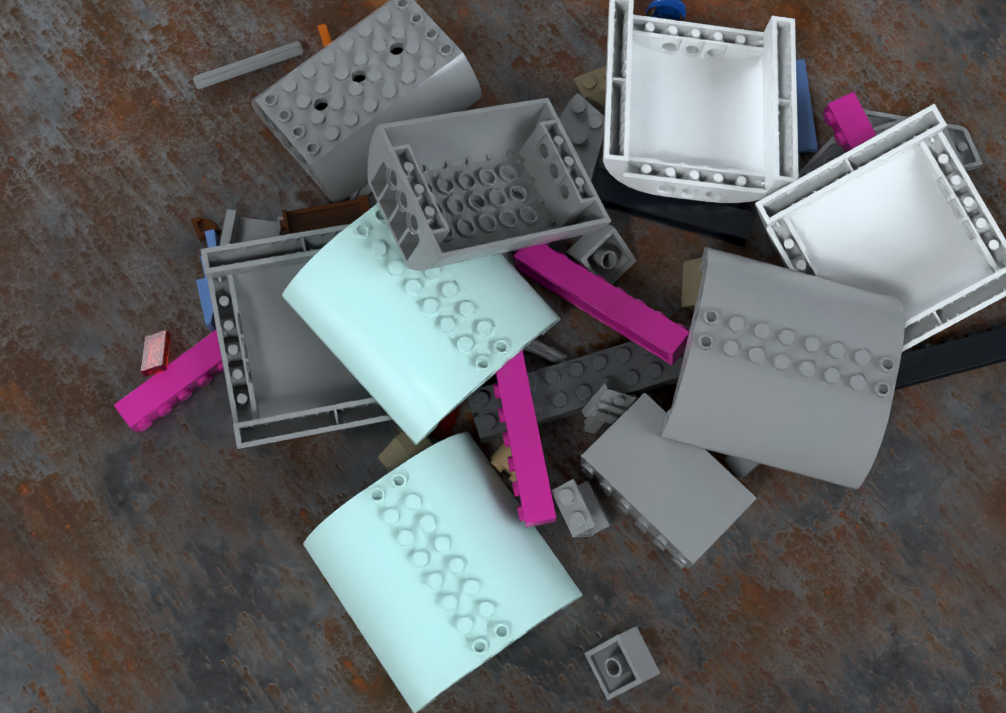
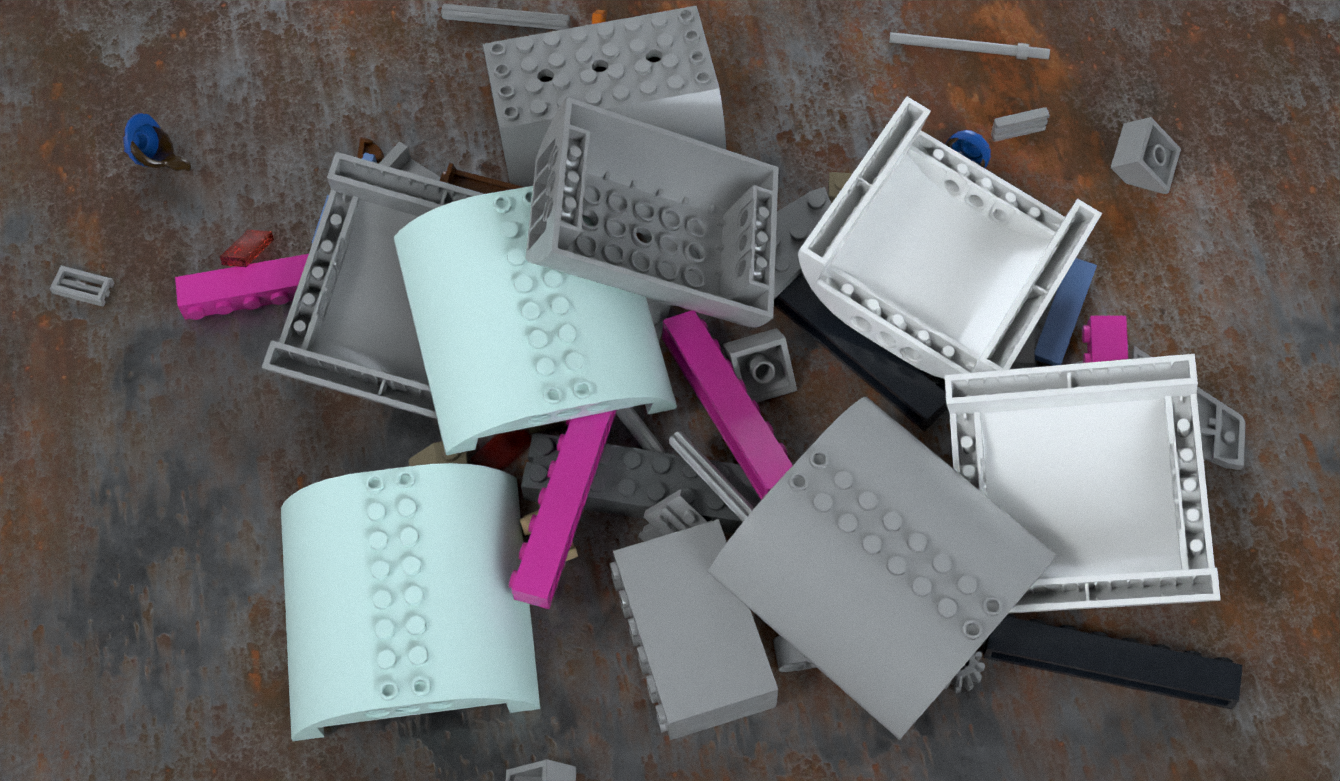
camera: 25 degrees right, 10 degrees down
light grey panel [551,479,612,537] -> none
none -> light grey tile [50,265,115,307]
none -> piece [123,113,191,172]
none -> light grey axle [669,431,754,522]

